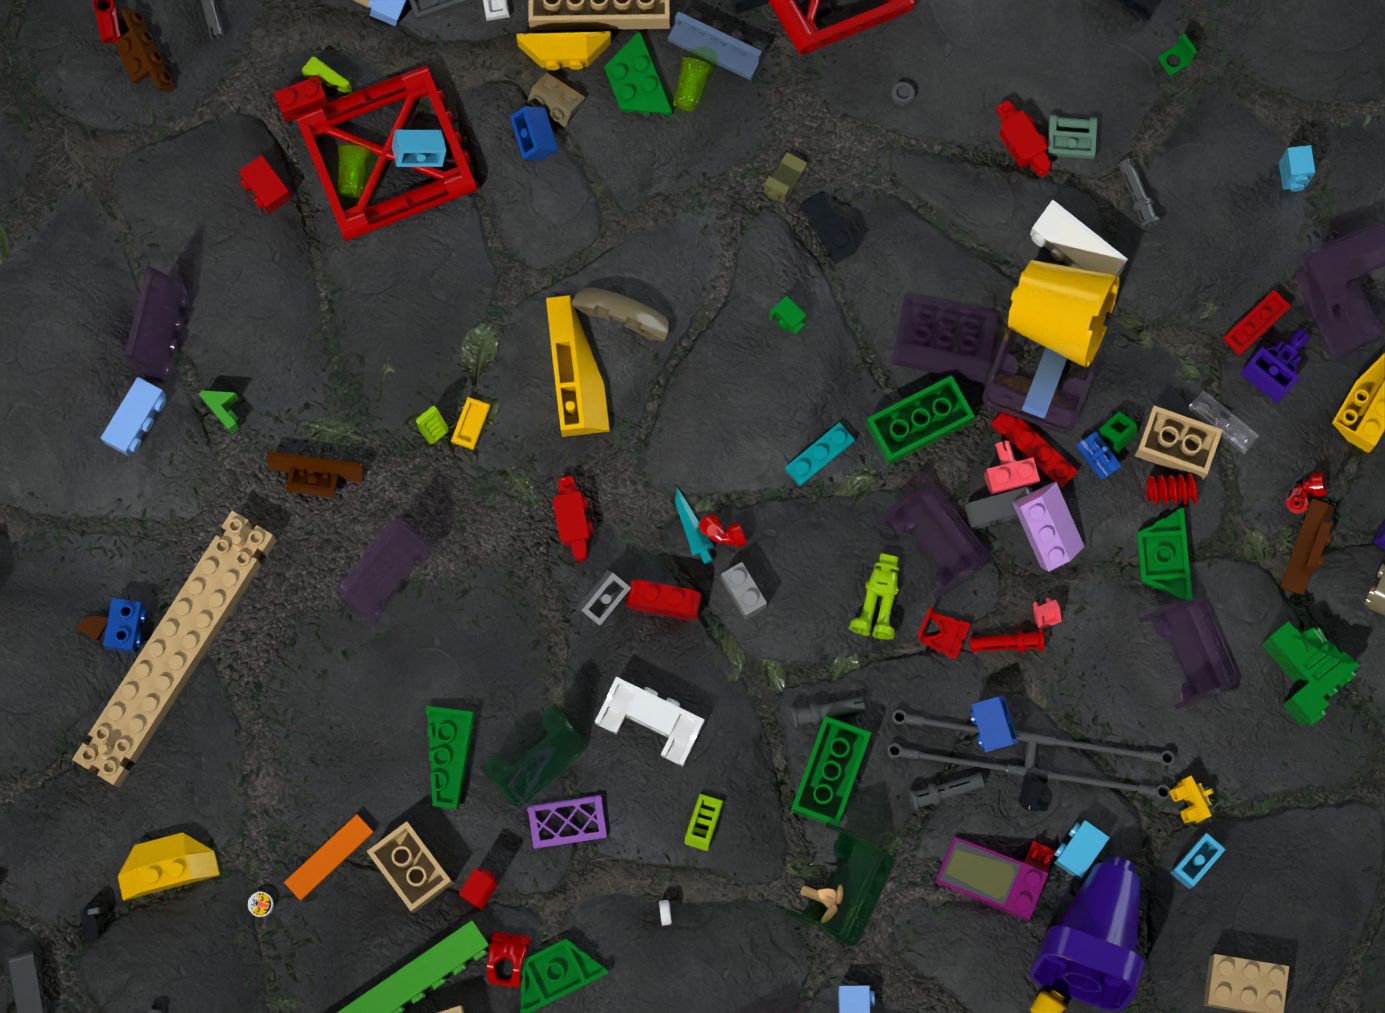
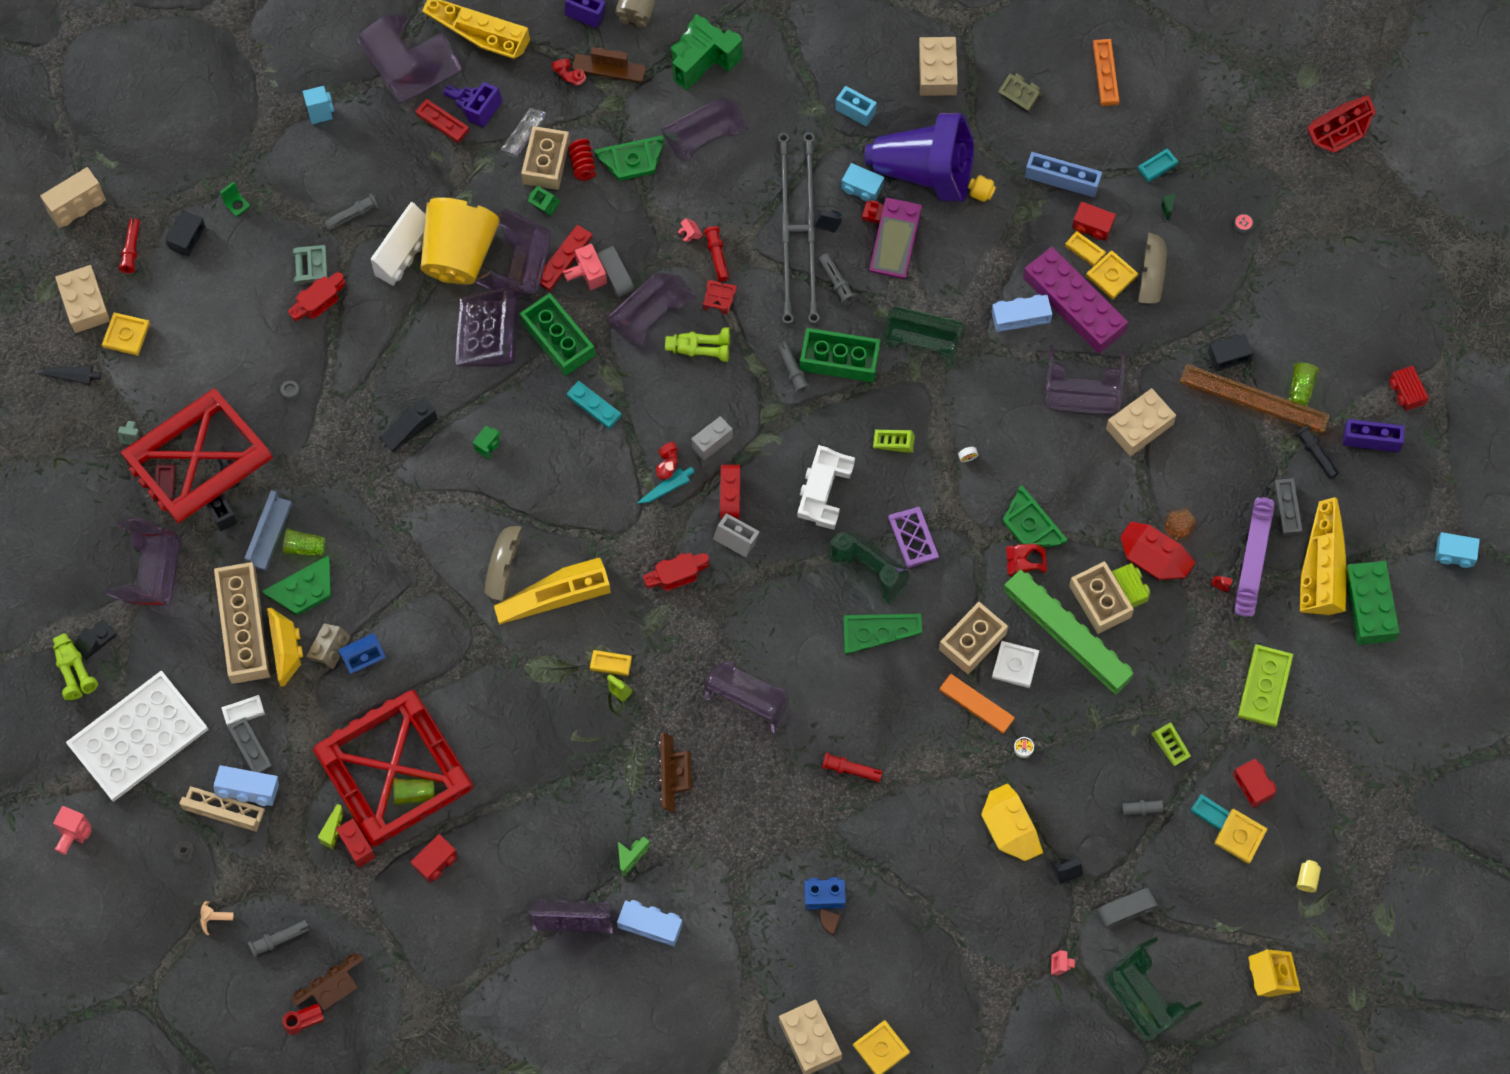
camera: 100 degrees left, 10 degrees down
tan brick [72,511,277,788] -> none
medium azure brick [392,130,446,167] -> none
red brick [459,867,498,910] -> none
olive bracket [764,153,807,204] -> none
light nougat plant [801,884,843,923] -> none
blue brick [970,696,1018,752] -> none
lavender slope [1012,482,1085,572] -> none
medium blue tile [1022,348,1067,419] -> none
blue hips [1076,432,1121,481] -> none
yellow hips [1169,775,1214,823] -> none
none -> red pin [822,752,883,783]
none -> white tile [992,641,1039,688]

